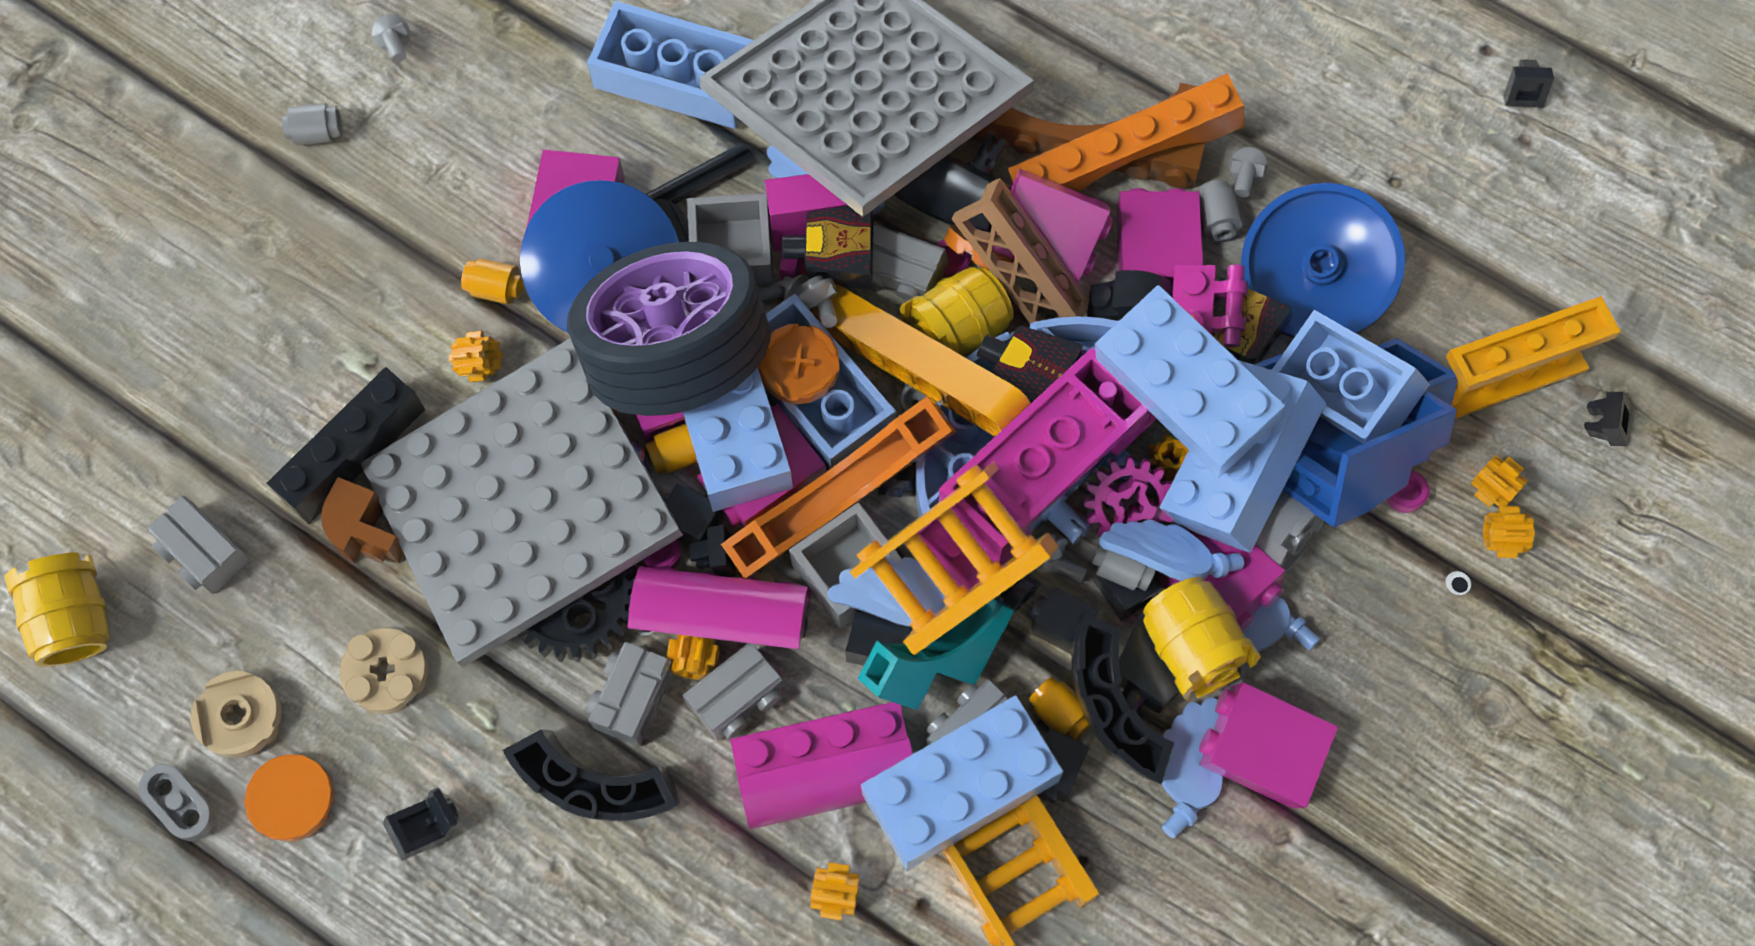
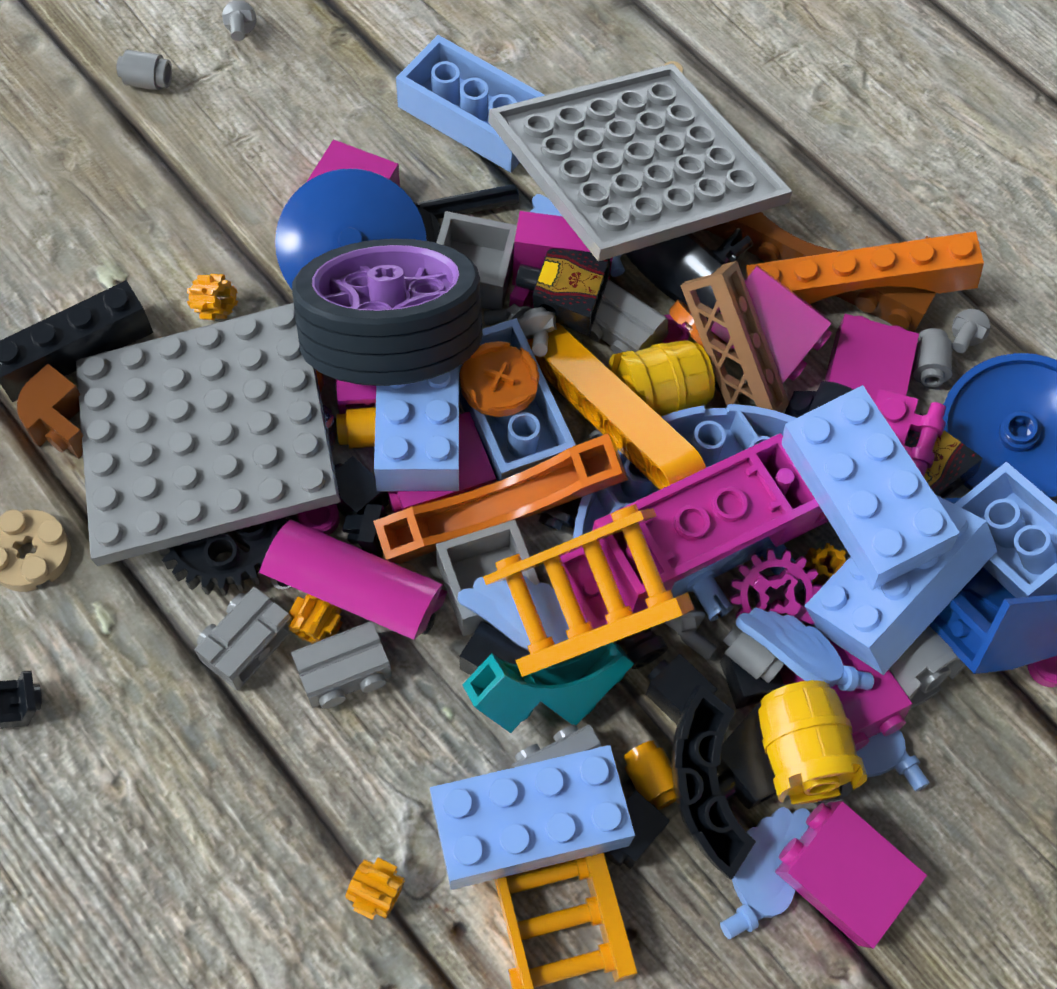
camera: 10 degrees right, 5 degrees down
light orange brick [461,258,524,305] -> none
black brick [502,729,680,821] -> none
dark pink brick [730,702,913,830] -> none
torso [976,326,1083,403] -> none

